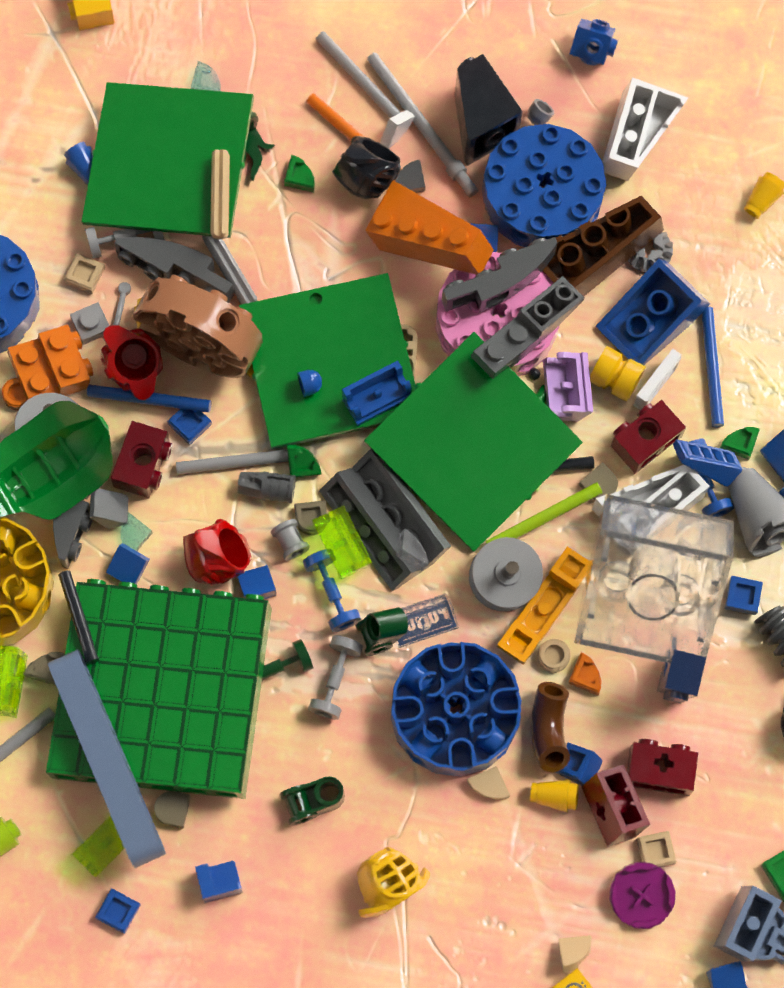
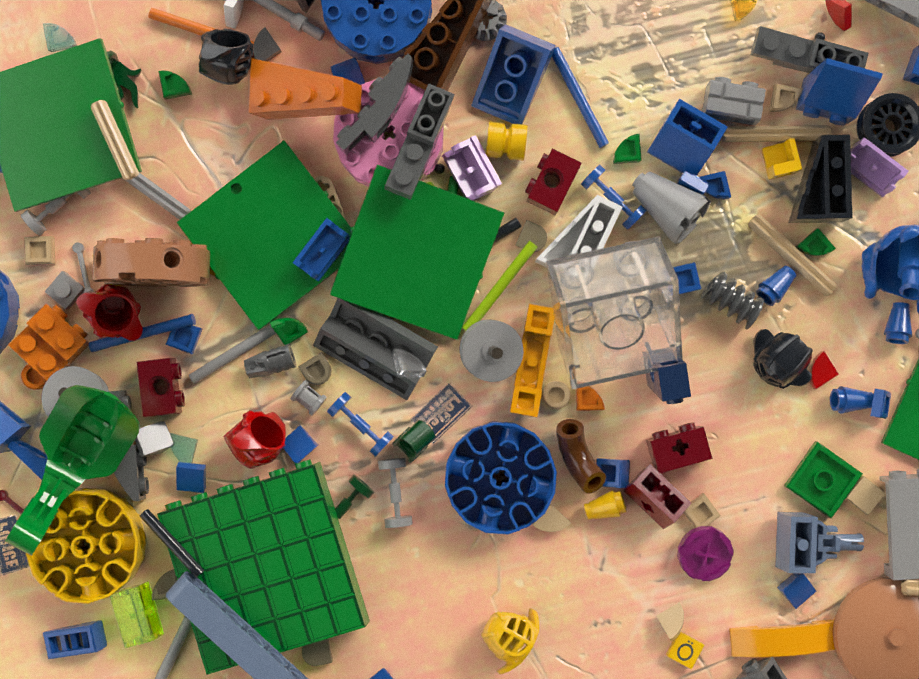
camera: 20 degrees left, 15 degrees up
dark grey slope [115,237,234,303] -> none
dark green piece [279,776,345,826] -> none
blue hinge [297,370,322,397] -> none
clear neon green hinge [311,505,372,579] -> none
white tile [633,349,682,410] -> none
blue slope [673,439,742,487] -> none

